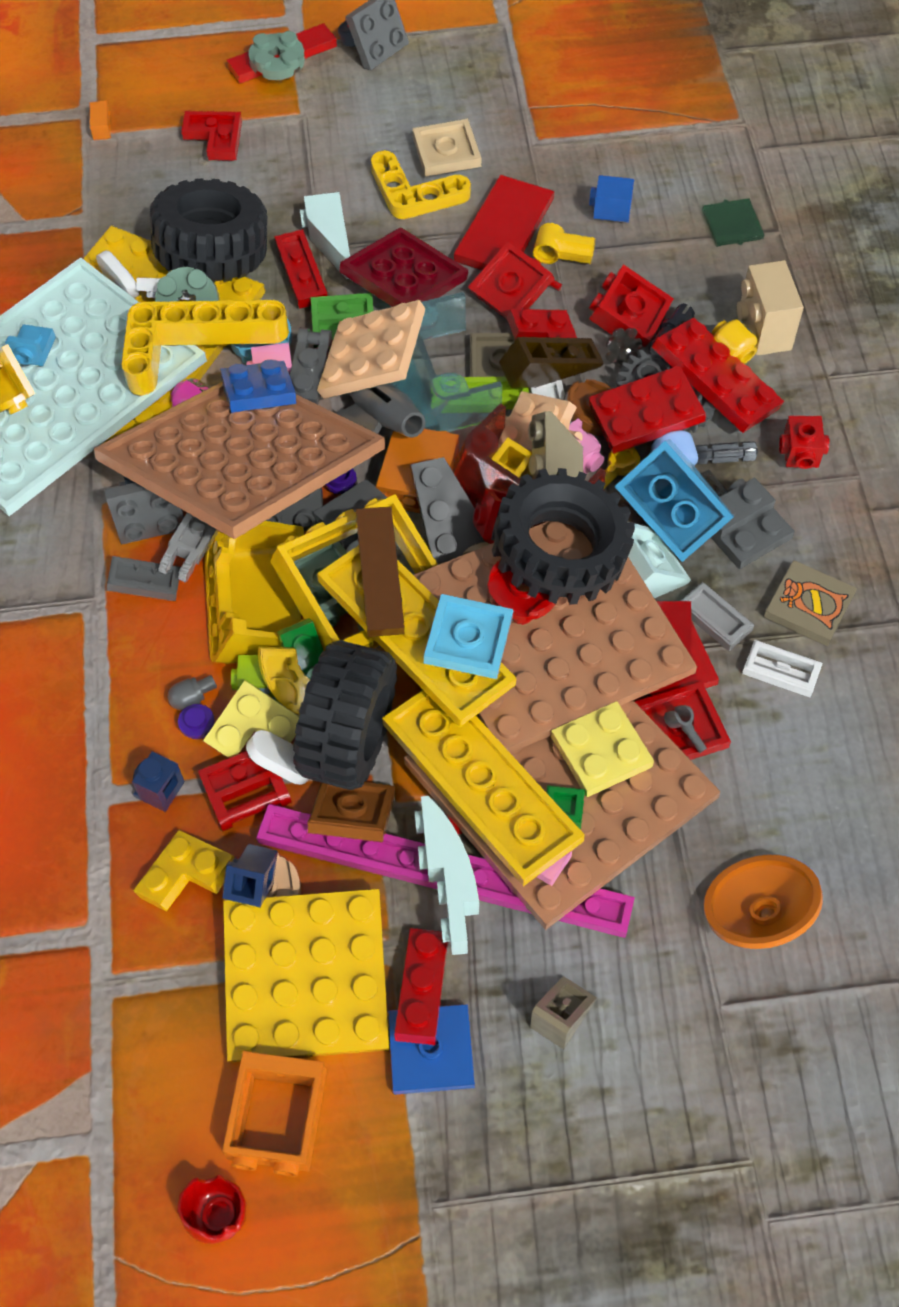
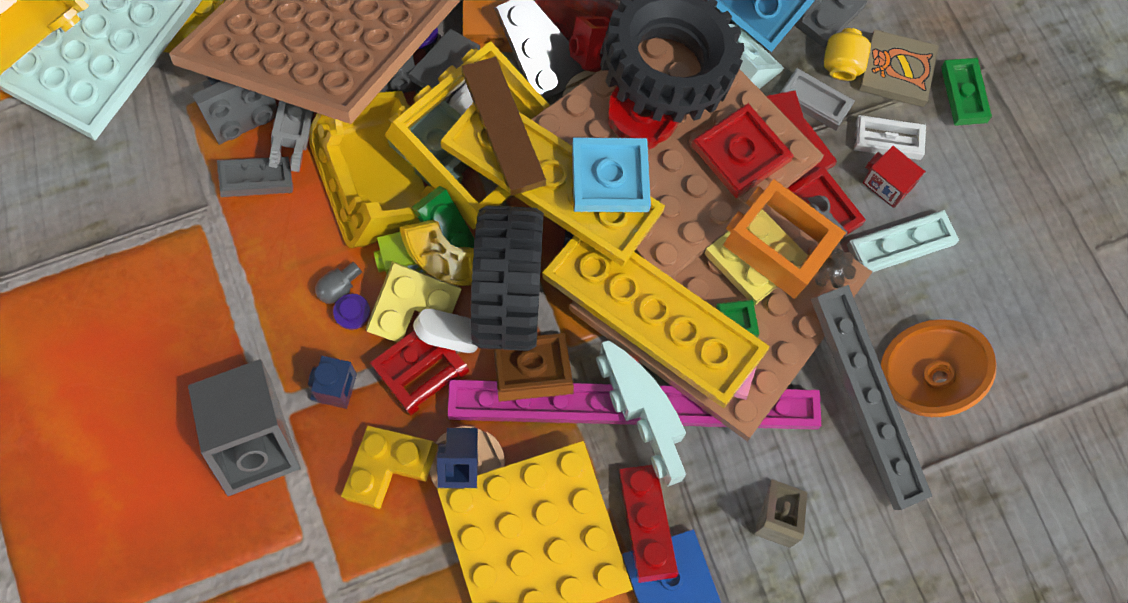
camera: 20 degrees left, 10 degrees up
none -> dark grey slope [188,359,301,496]
none -> red tile [691,103,794,199]
none -> orange window [723,179,846,299]
none -> dark grey plate [811,285,932,510]
none -> clear smoke plant [815,244,856,289]
none -> yellow head [824,28,871,81]
none -> light aqua tile [847,210,959,272]
none -> red brick [862,146,926,208]
none -> green plate [941,58,992,126]

